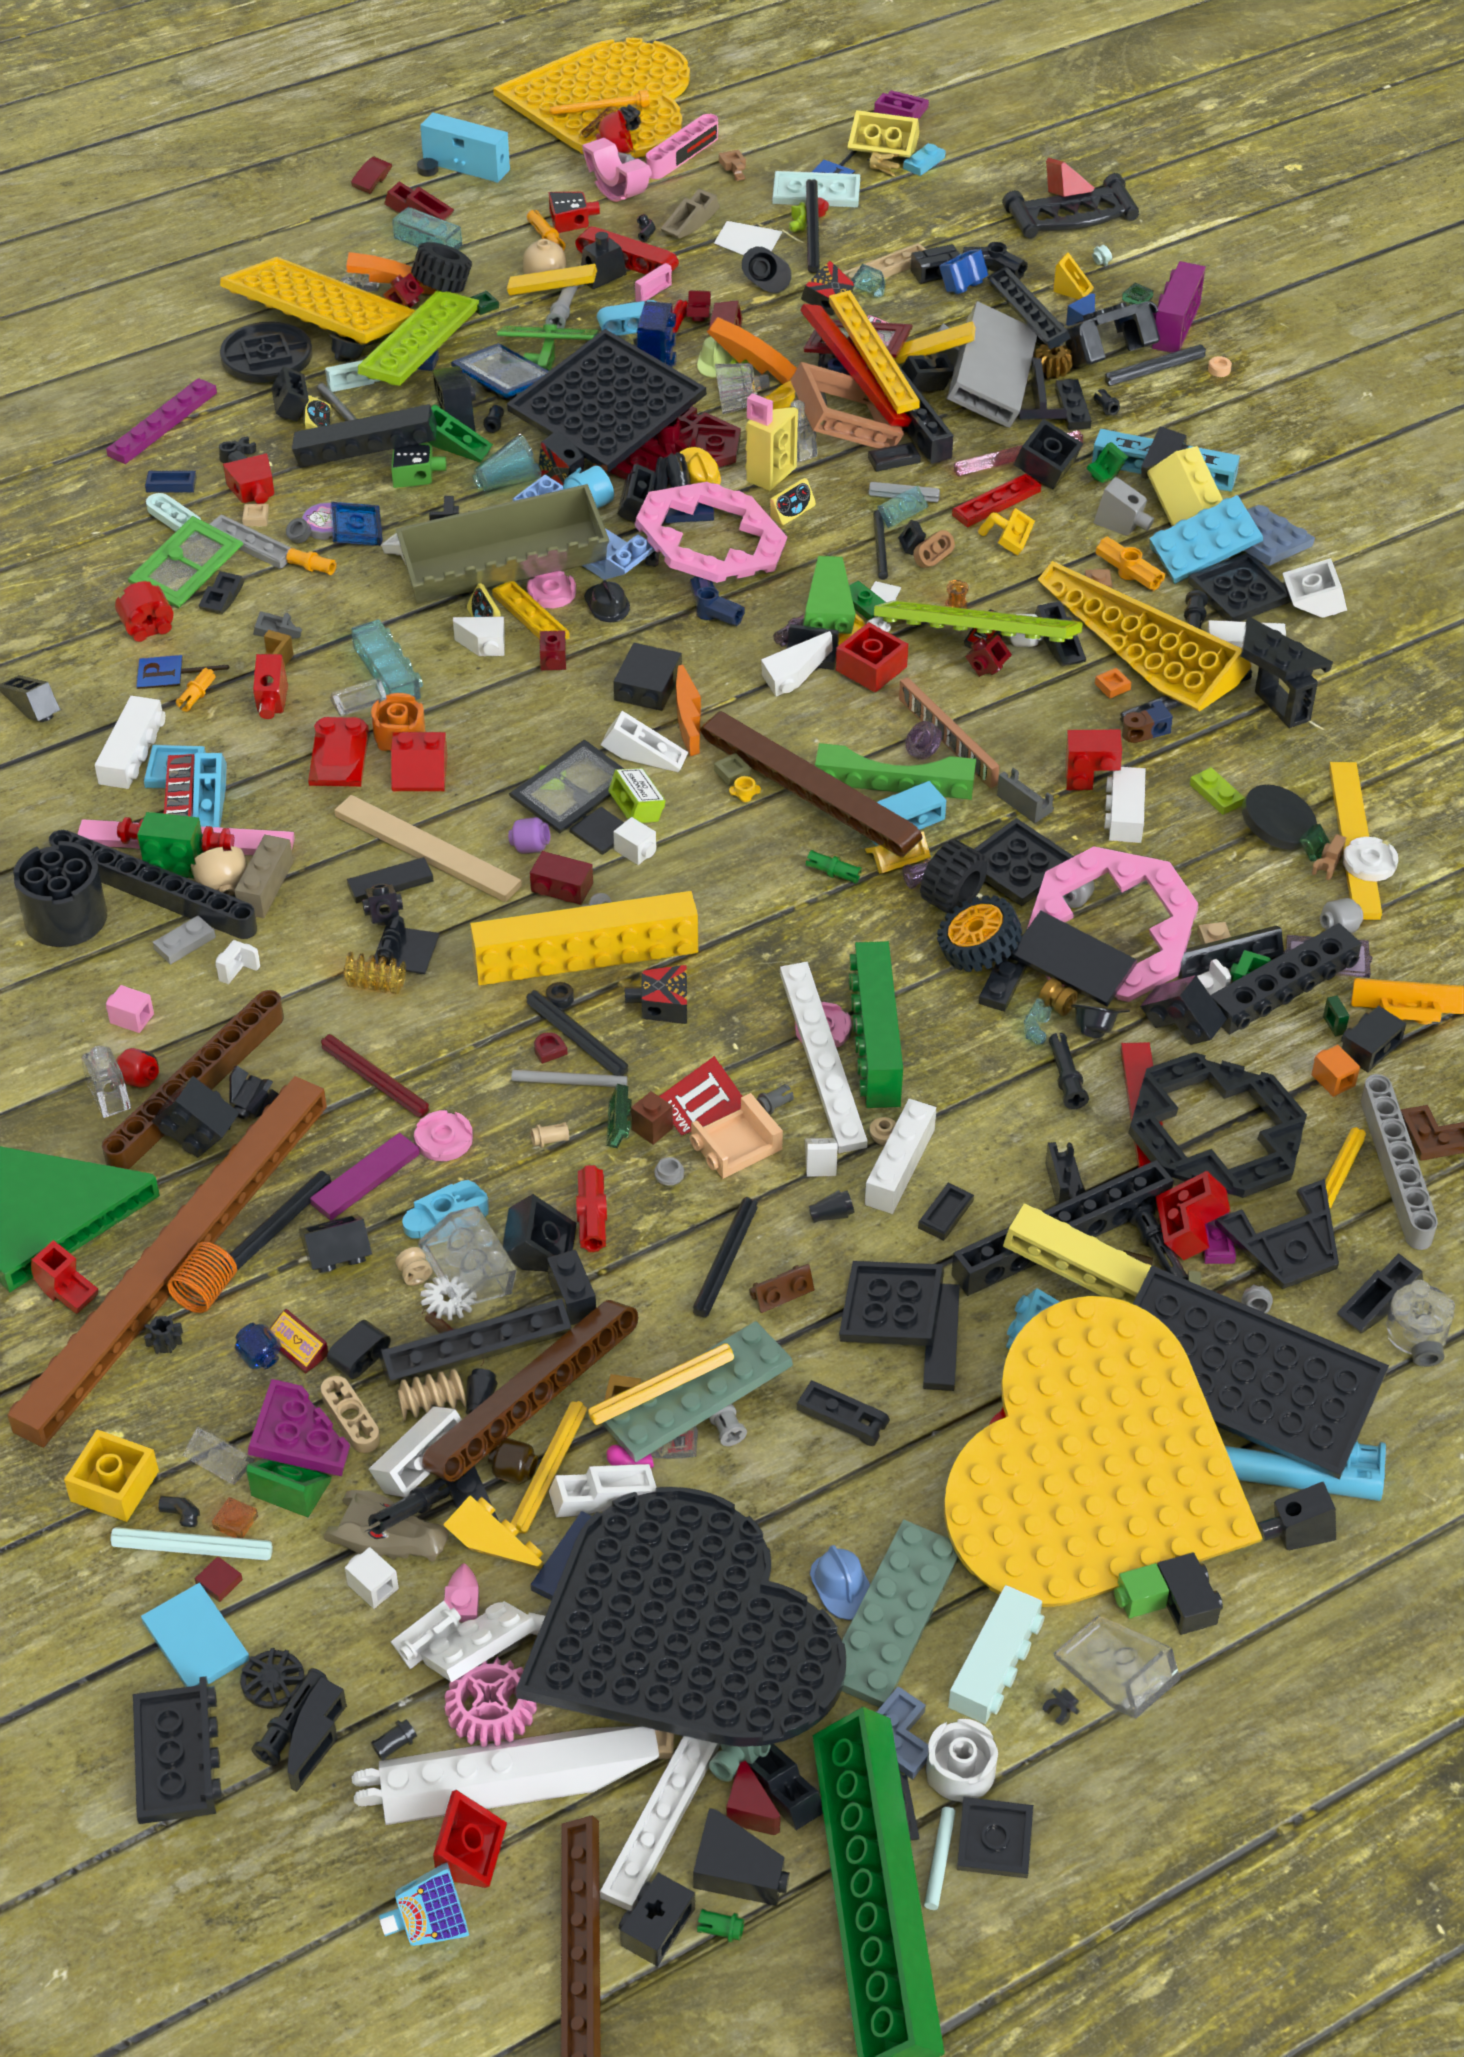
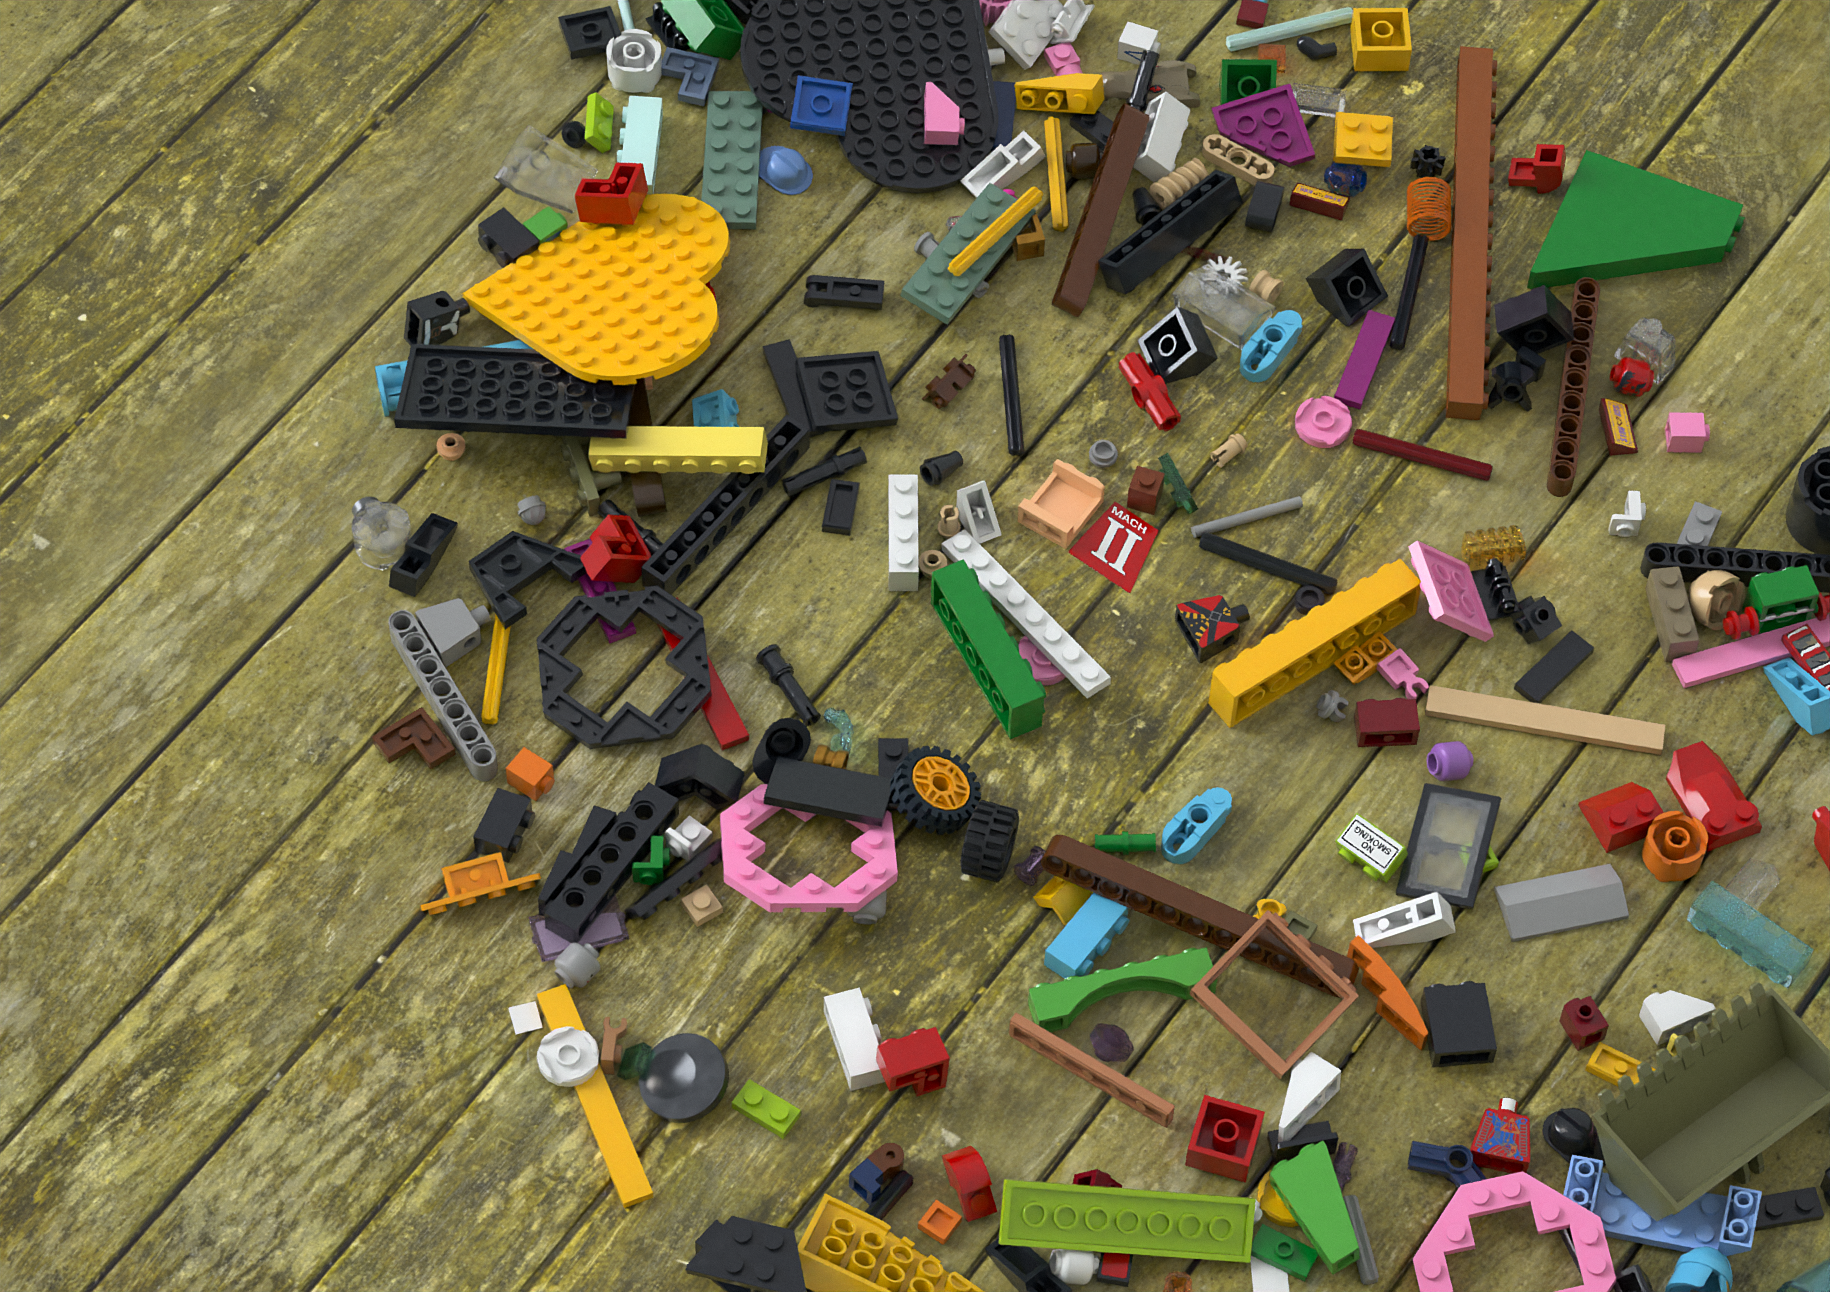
camera: 155 degrees right, 10 degrees up
dark red tile [534,1032,568,1064] -> none
black brick [547,1250,596,1325] -> none
black piece [570,807,624,855] -> none
white brick [614,817,656,865] -> none
dark grey pin [756,1084,794,1115] -> none
black plate [974,818,1074,906] -> none
dark grey hinge [997,768,1054,823] -> none
black hinge [1045,1142,1086,1205] -> none
dark green tile [1323,995,1350,1037] -> none
none -> light grey torso [415,598,491,668]
none -> white sticker [508,1001,543,1034]
none -> black slope [538,805,617,917]
none -> red brick [574,162,648,225]
none -> lime plate [584,92,614,153]
none -> black pin [781,446,867,497]
none -> blue plate [790,75,853,136]
none -> bright pink slope [924,82,965,145]
none -> tan pin [938,505,960,539]
none -> red brick [942,1146,997,1222]
none -> medium azure piece [1161,787,1232,864]
none -> nougat window [1189,910,1359,1080]
none -> yellow bracket [1333,112,1393,167]
none -> light grey axle [1343,1195,1379,1285]
none -> bright pink plate [1376,648,1429,699]
none -> bright pink plate [1408,540,1494,642]
none -> torso [1470,1098,1530,1174]
none -> light grey slope [1494,864,1629,942]
none -> slope [1599,398,1638,456]

